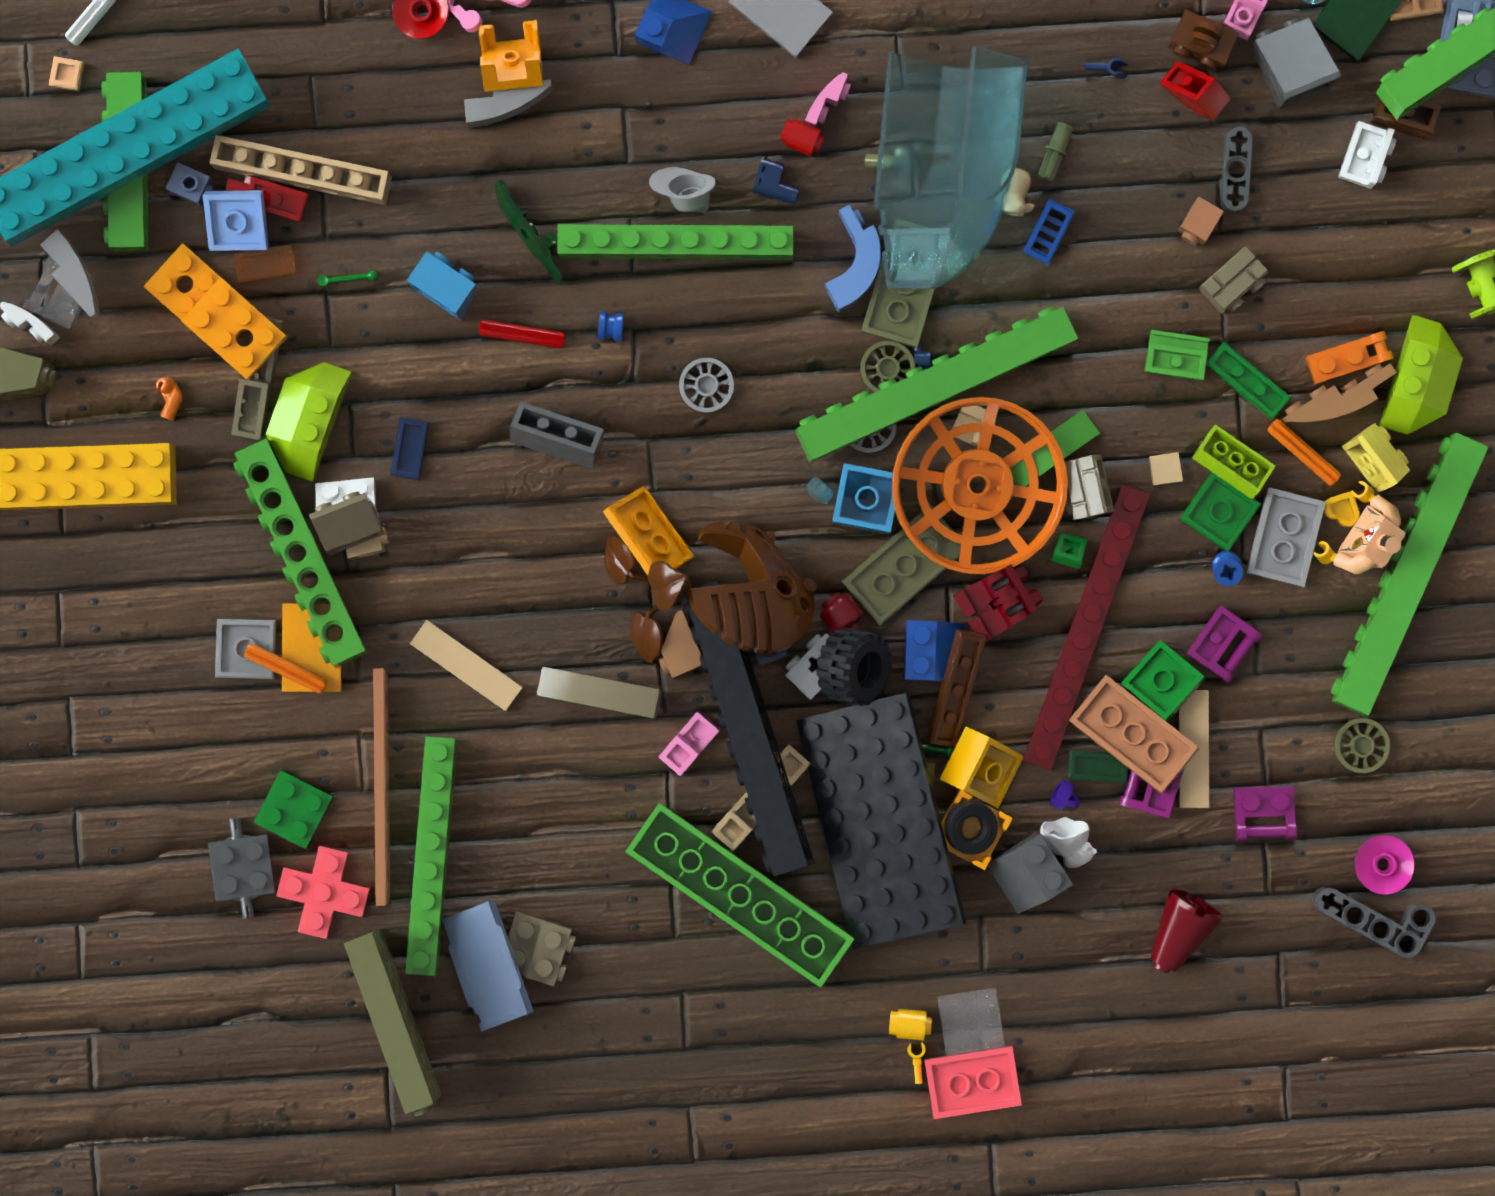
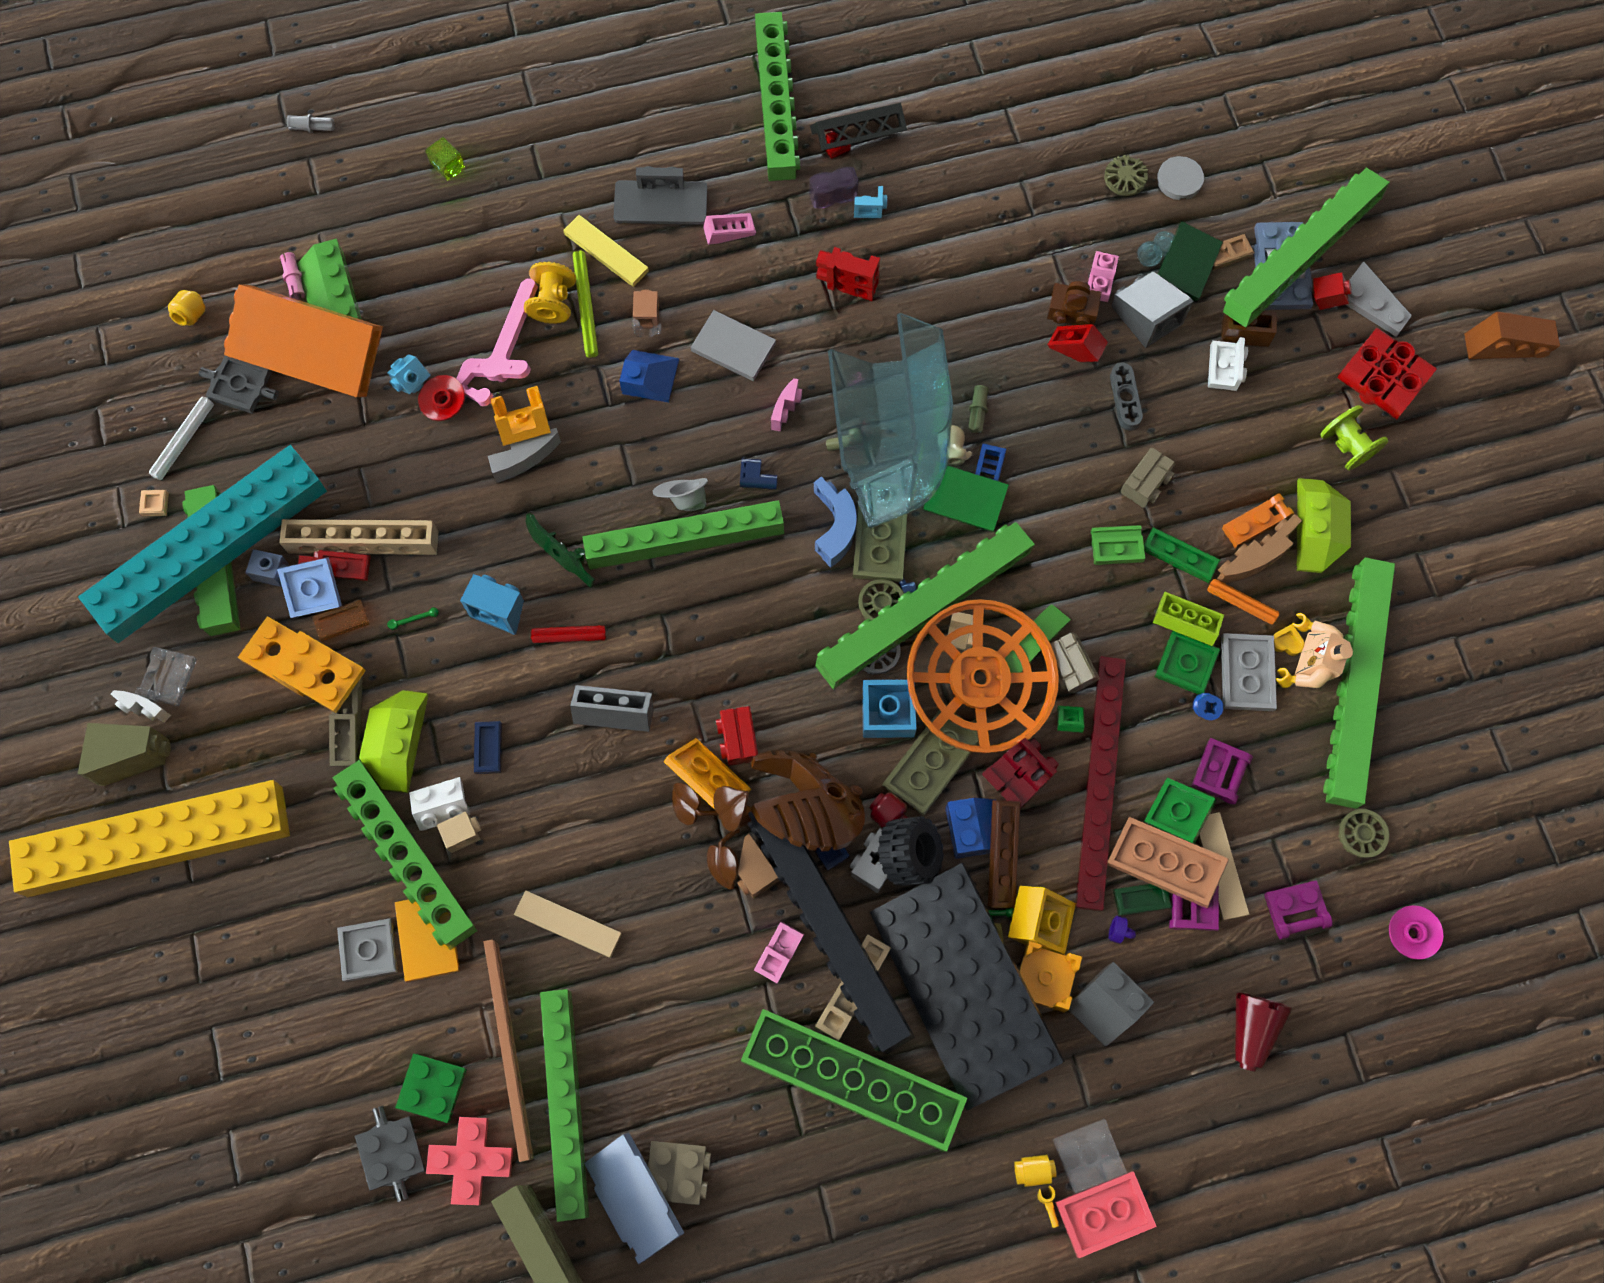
camera: 15 degrees left, 15 degrees down
light grey slope [40,229,101,321] -> none
orange arm [156,377,183,422] -> none
orange axle [244,644,327,694] -> none
dark tan slope [309,491,385,556] -> none
dark tan slope [537,667,662,719] -> none
blue wheel [598,311,624,342] -> none
light grey wheel [679,358,734,413] -> none
red brick [779,119,825,156] -> none
clear light blue tile [806,477,834,504] -> none
black tyre [944,801,998,855] -> none
white hair [1040,816,1097,868] -> none
dark blue hand [1085,57,1129,79] -> none
tan tile [1148,452,1183,486] -> none
nougat brick [1178,196,1224,246] -> none
dark grey beam [1312,887,1436,958] -> none
light yellow slope [1342,423,1410,493] -> none
none -> red brick [716,706,758,766]
none -> green tile [923,463,1009,532]

